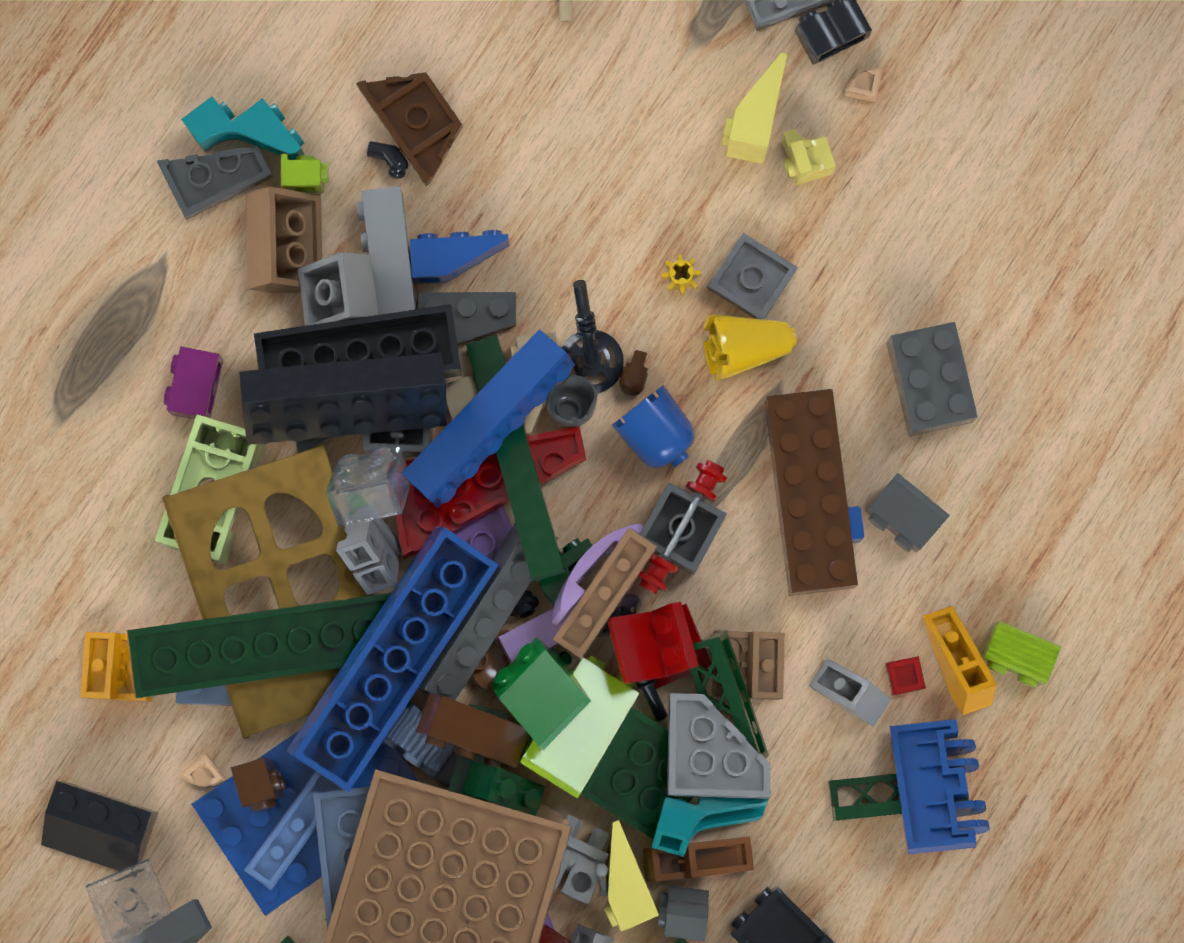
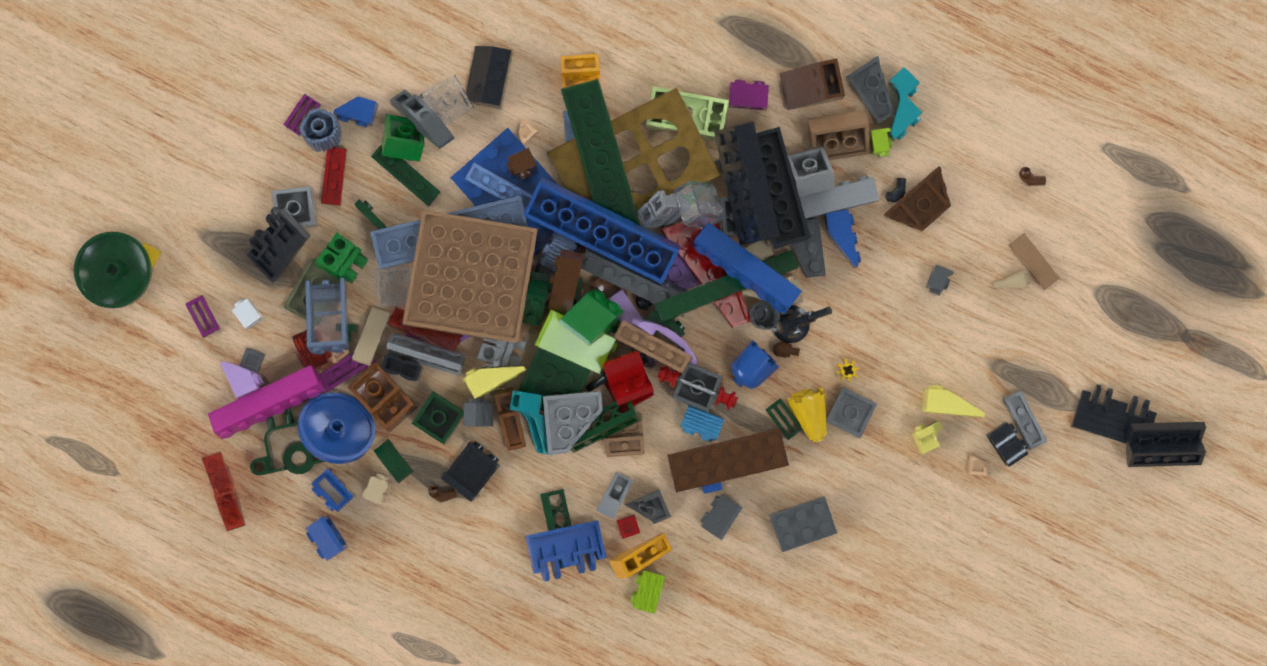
camera: 85 degrees right, 5 degrees up
none -> dark grey slope [624,489,671,524]
none -> dark azure brick [680,405,724,442]
none -> dark green tile [765,398,803,440]
none -> reddish brown slope [779,58,845,111]
none -> dark grey brick [926,265,954,296]

